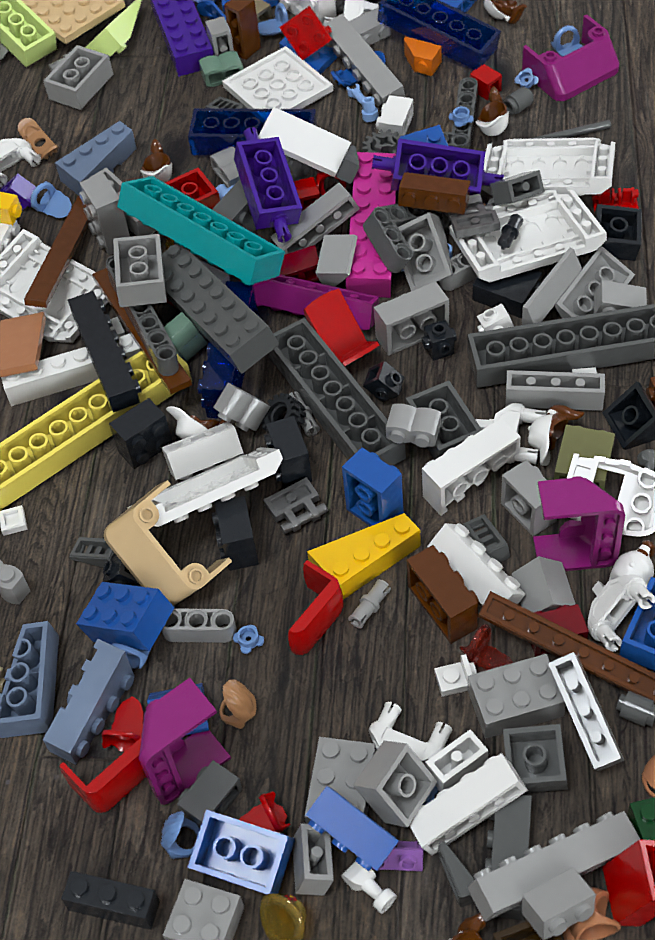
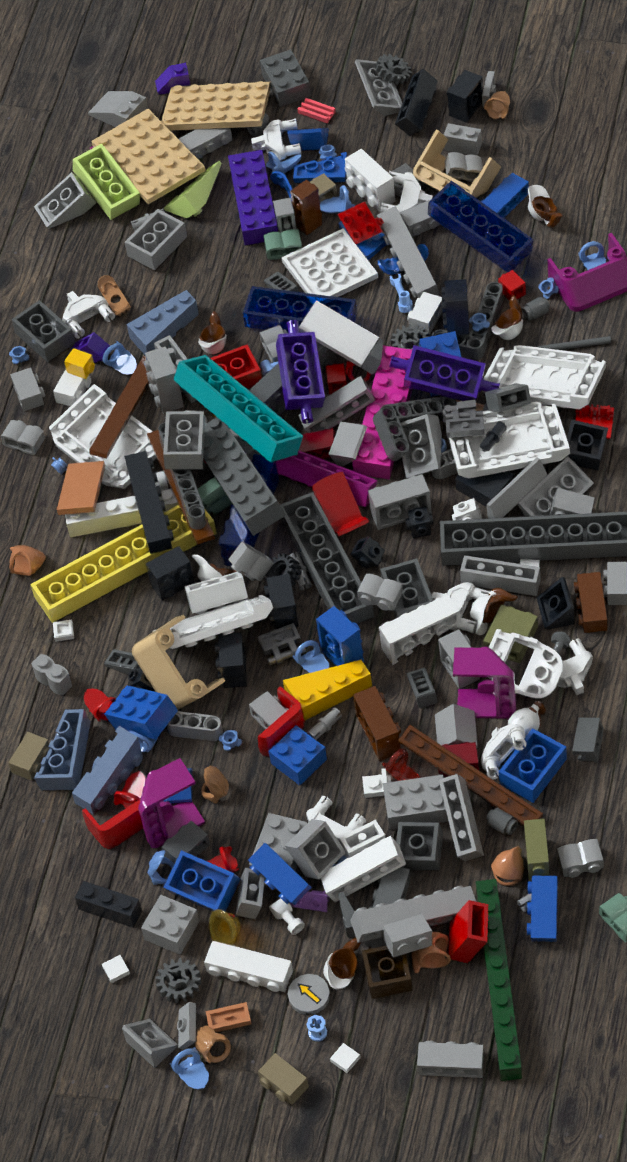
camera: 10 degrees right, 0 degrees up
reddish brown brick [398,172,471,215] -> none
orange slope [404,36,442,76] -> none
white brick [427,523,525,605] -> none
none -> red piece [84,688,116,722]
none -> light grey brick [249,691,288,729]
none -> blue brick [269,726,327,786]
none -> medium blue piece [293,640,329,673]
none -> black brick [441,279,470,335]

